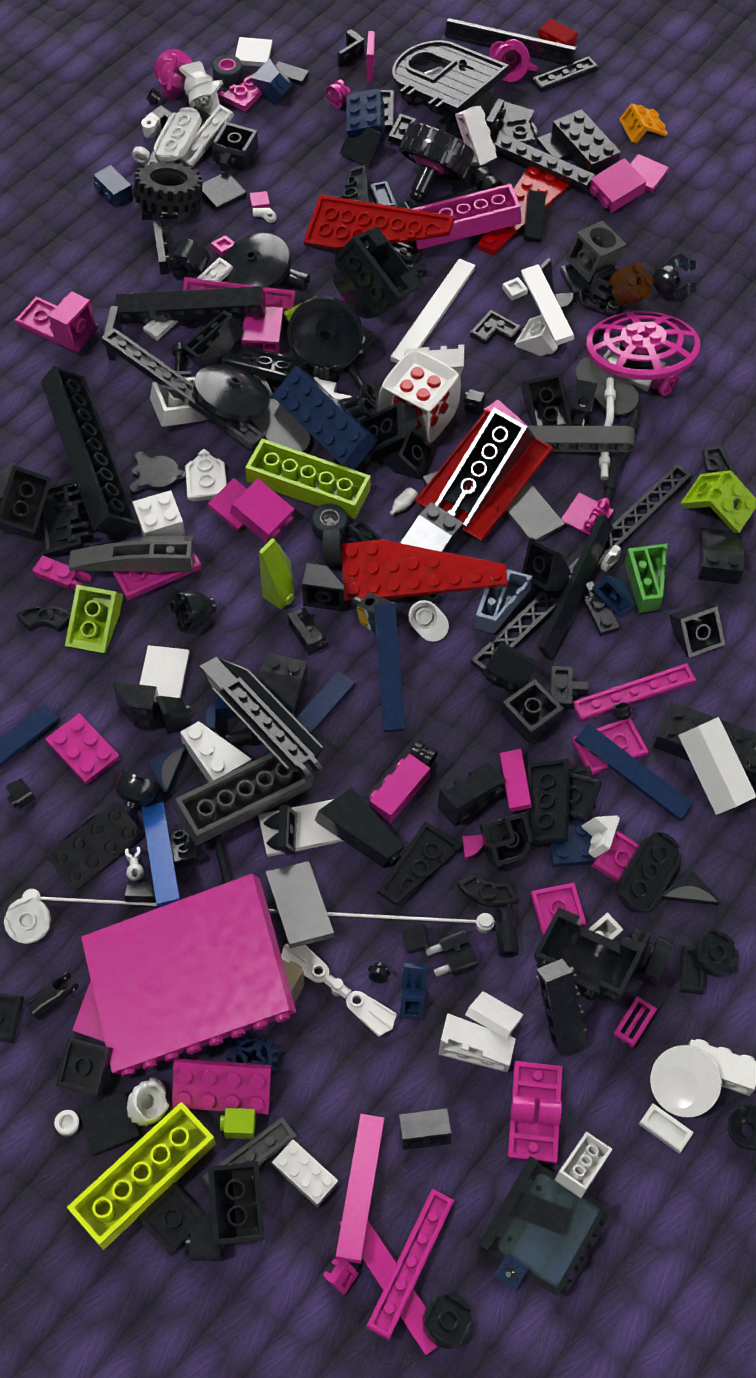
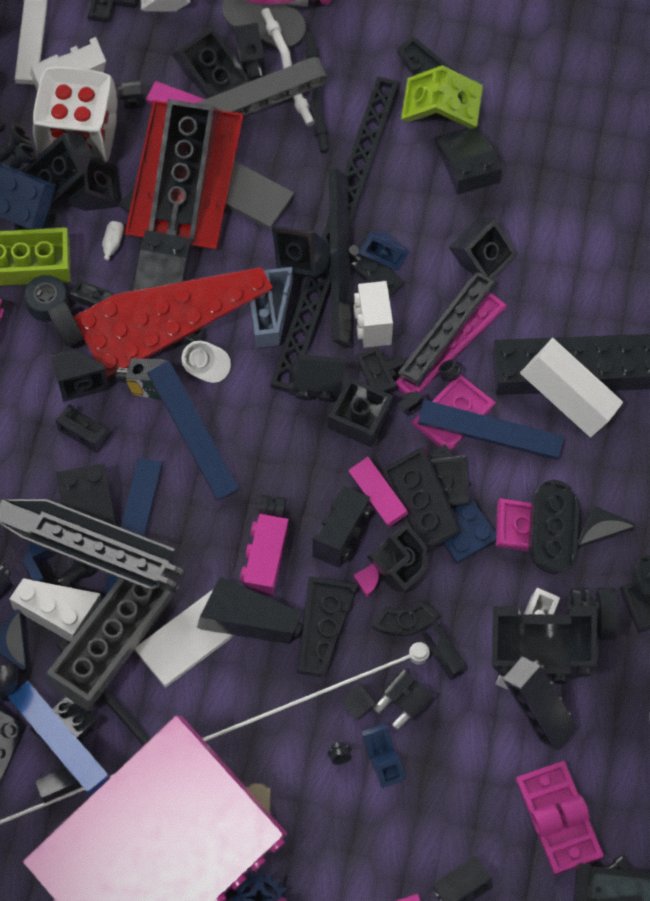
camera: 25 degrees left, 5 degrees up
white arm [125,847,144,881] -> none
lime wedge [259,538,295,610] -> none
black tile [263,804,297,855] -> none
tile [266,861,334,949] -> none
white piece [281,944,397,1037] -> none
white wedge [438,1013,516,1073] -> none
white tile [465,991,524,1039] -> none
dark pink tile [530,883,587,936] -> none
white piece [555,1132,612,1198] -> none
dark pink hinge [561,493,614,535] -> none
white slope [581,815,620,858] -> none
white tile [600,544,621,572] -> none
dark pink tile [612,996,657,1049] -> none
bright green wedge [624,543,667,613] -> none
none -> white brick [353,281,393,348]
none -> black plate [397,390,425,417]
none -> black tile [398,271,496,387]

